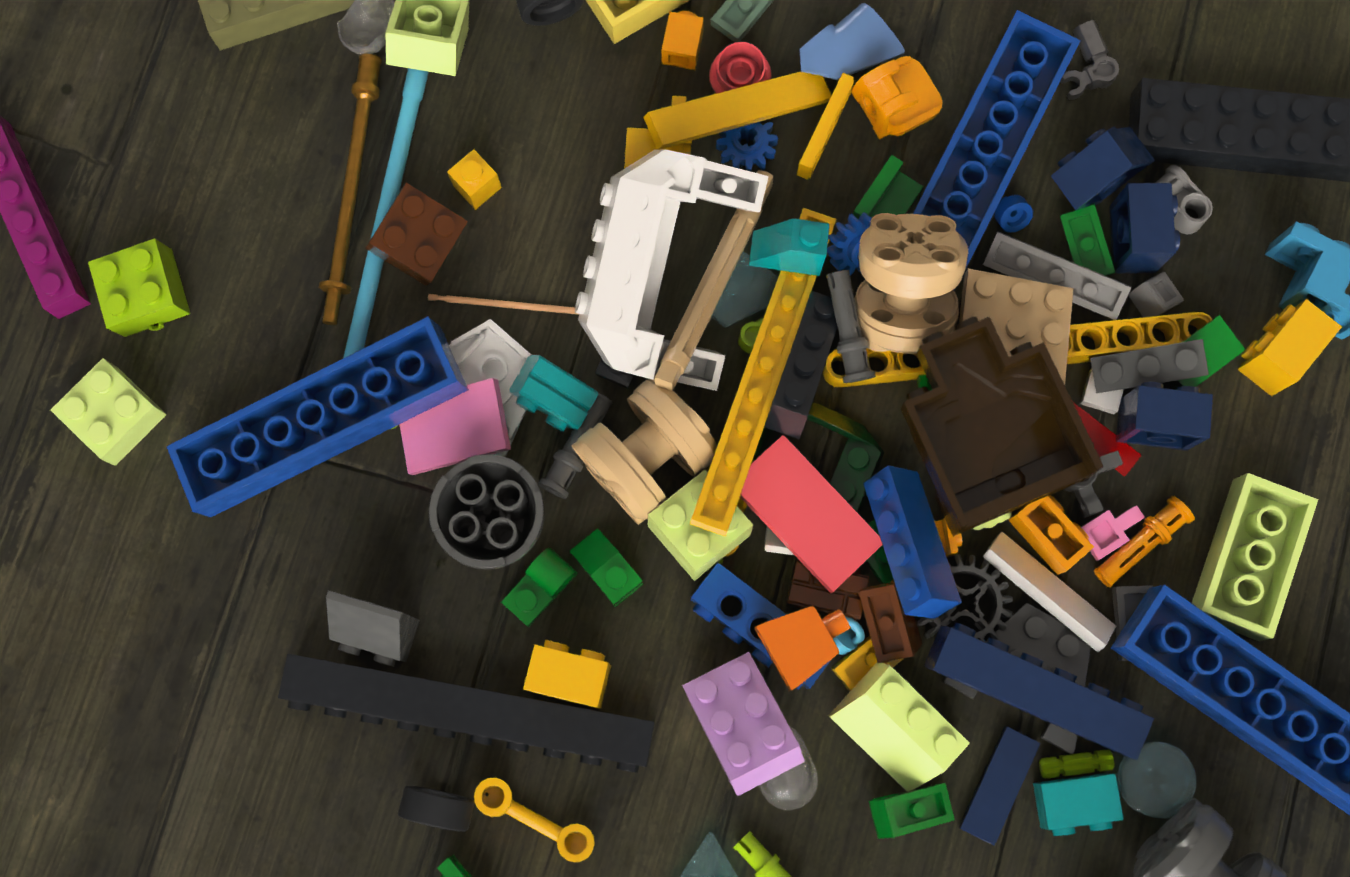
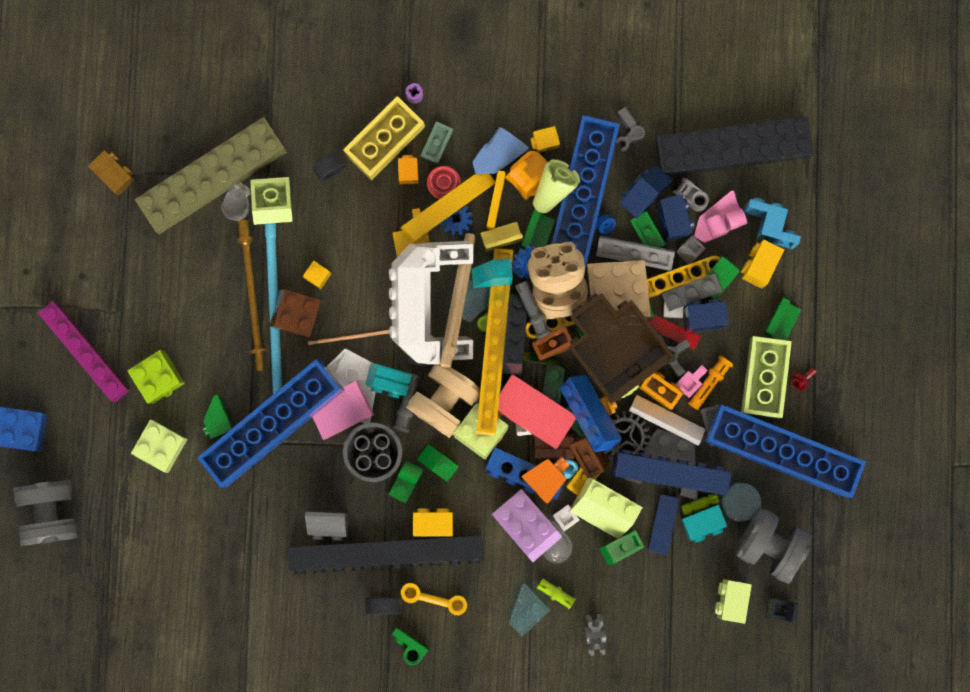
camera: 15 degrees left, 5 degrees up
none -> green slope [203,395,233,440]
none -> light yellow panel [481,222,523,252]
none -> yellow brick [530,126,560,153]
none -> dark orange slope [532,326,576,361]
none -> yellowish green cone [533,159,580,213]
none -> white tile [553,505,579,531]
none -> bright pink panel [694,191,747,243]
none -> green panel [764,298,801,341]
none -> dark red plate [791,367,817,391]

